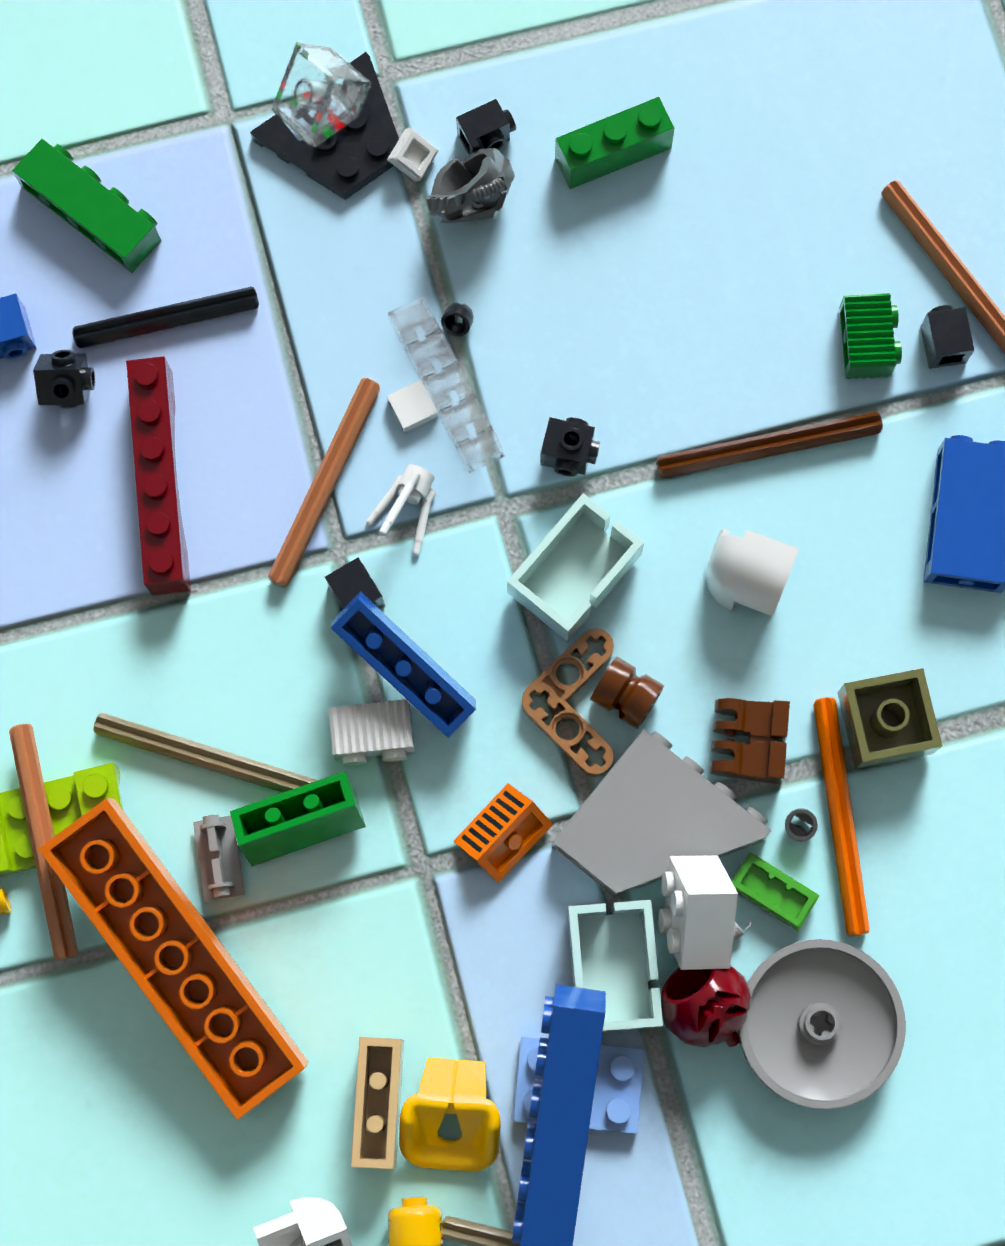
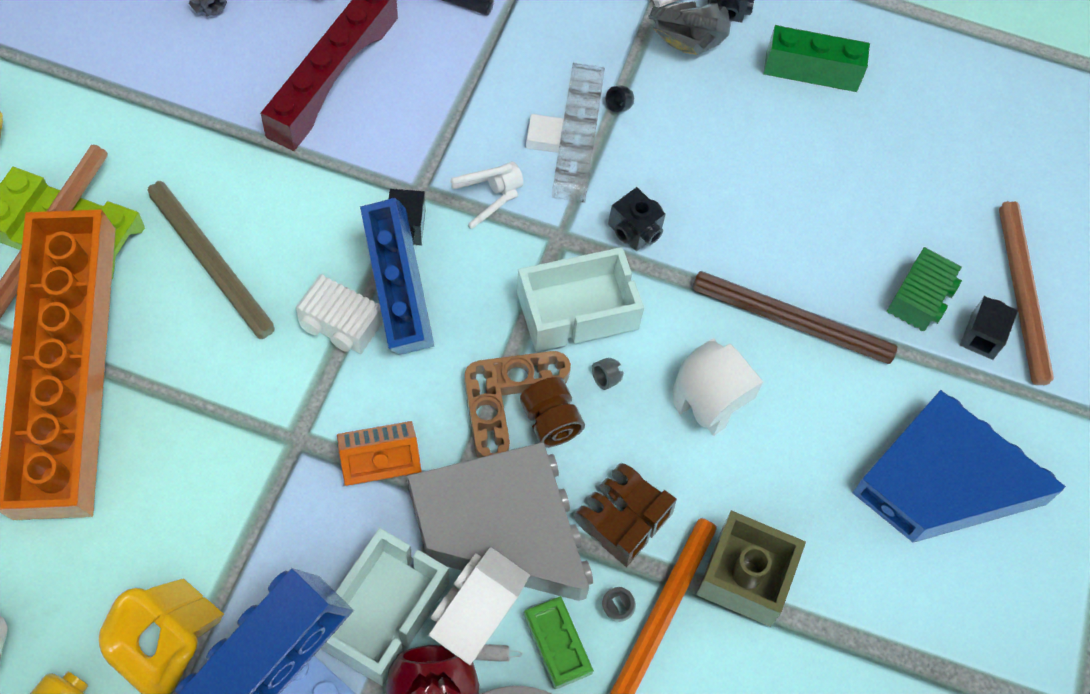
camera: 25 degrees right, 15 degrees down
light grey hinge [193,815,245,902] -> none
green brick [230,771,366,866] -> none
nougat axle [268,378,380,587] -> none
tan brick [351,1037,404,1169] -> none
none -> dark grey hinge [592,358,624,390]

